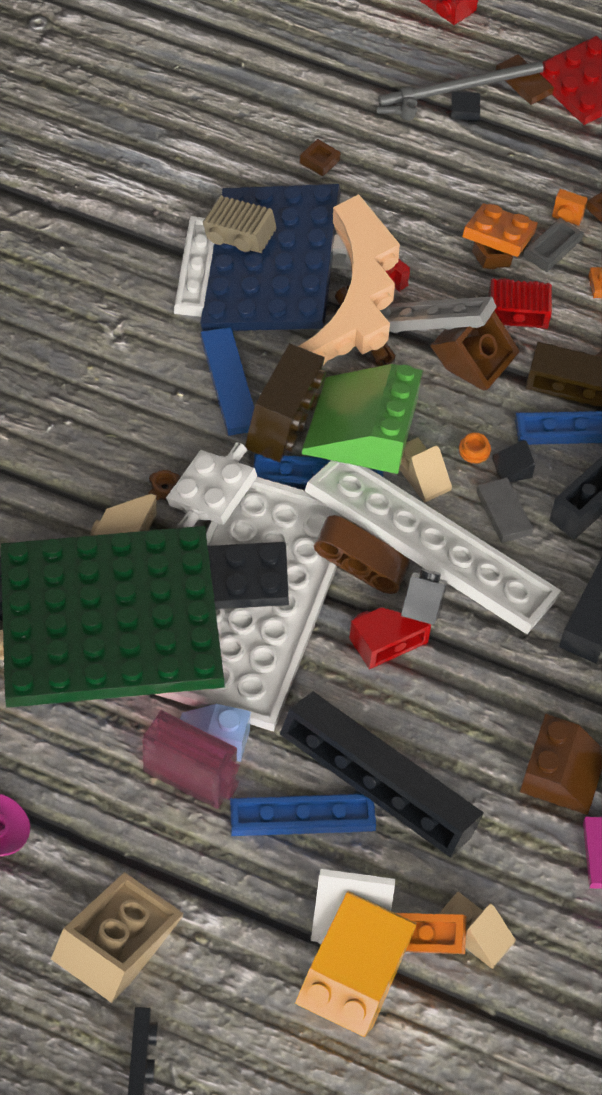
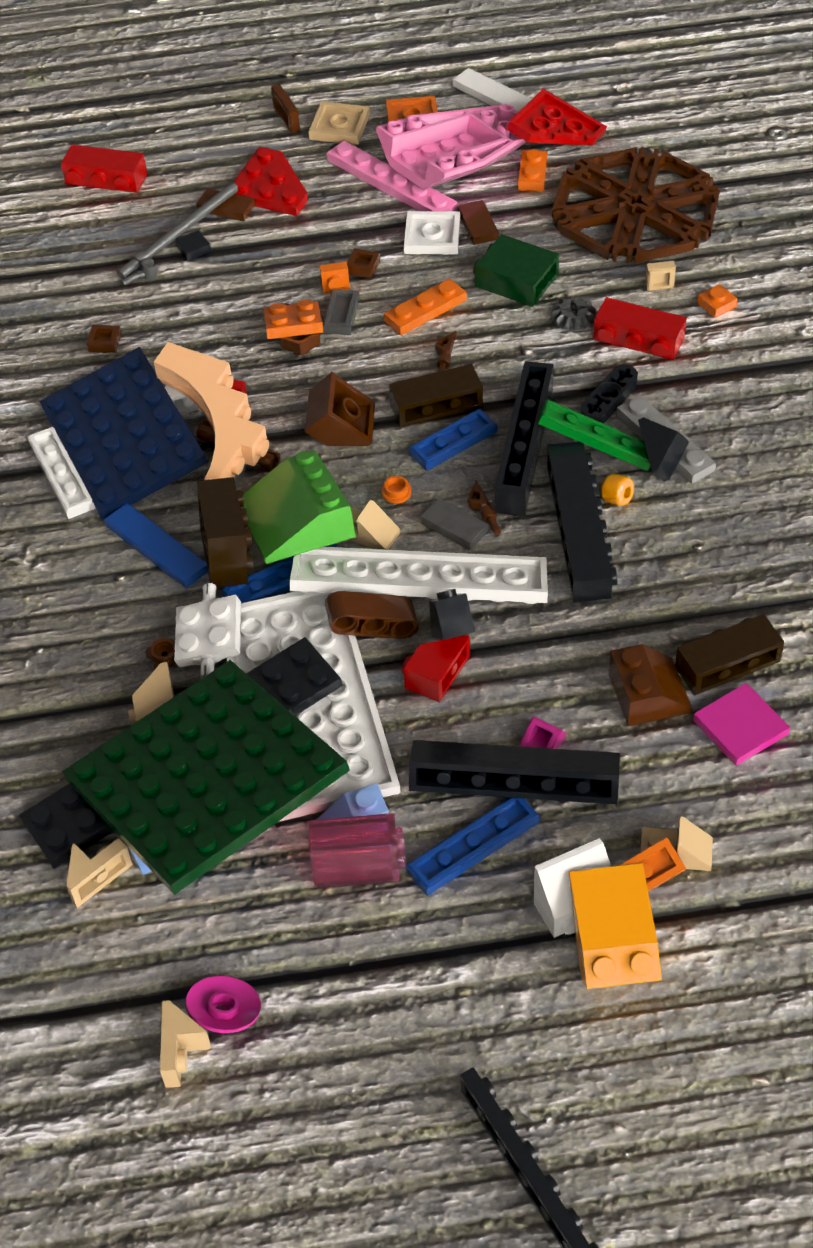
camera: 25 degrees left, 5 degrees down
tan slope [51,872,184,1003] -> none
dark tan brick [203,195,276,253] -> none
light grey plate [381,296,496,333] -> none
red brick [488,278,552,329] -> none
black slope [492,440,535,482] -> none
none -> reddish brown hand [467,480,501,535]
none -> dark pink slope [518,716,567,749]

